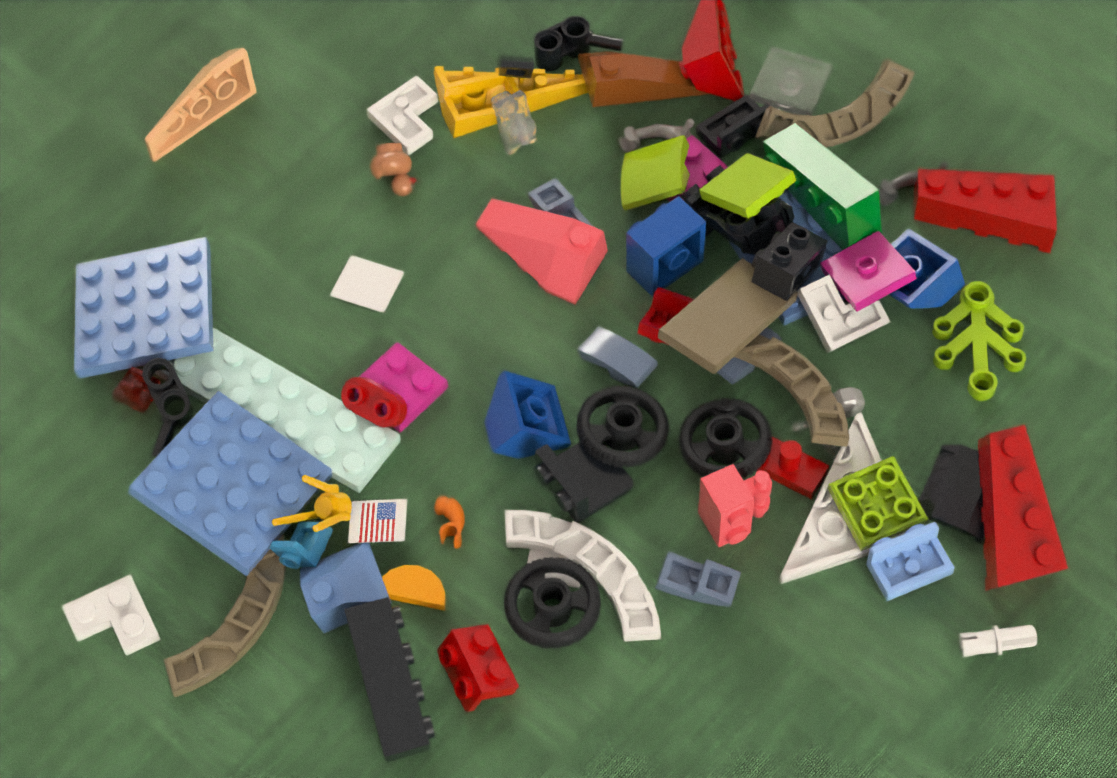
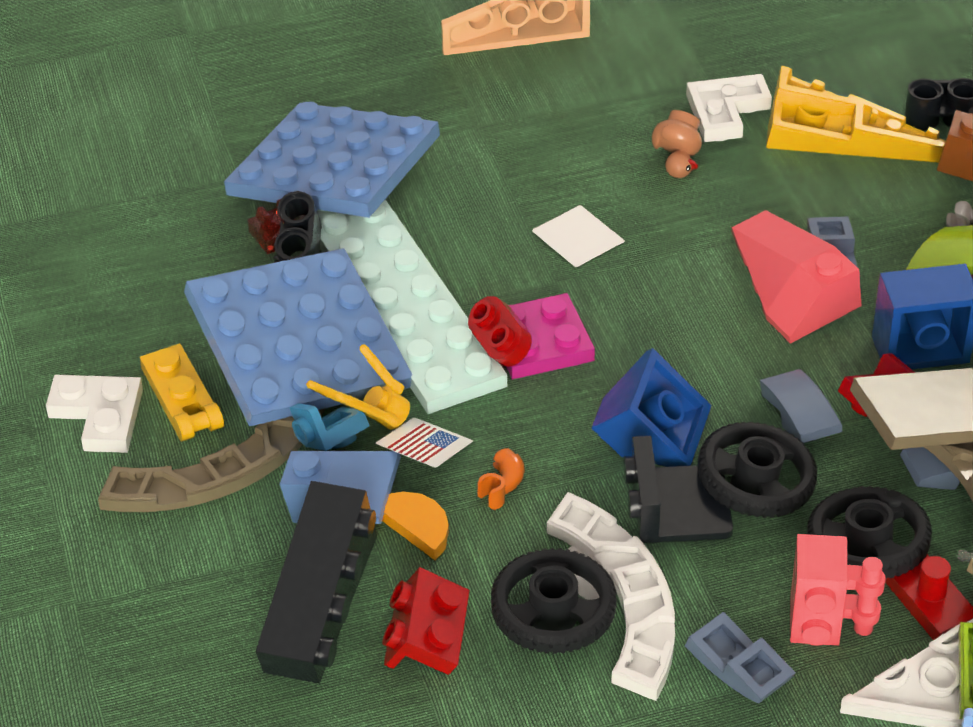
camera: 30 degrees right, 15 degrees down
clear hips [491,90,537,155] -> none
black slope [497,55,534,78] -> none
none -> yellow plate [140,343,224,442]

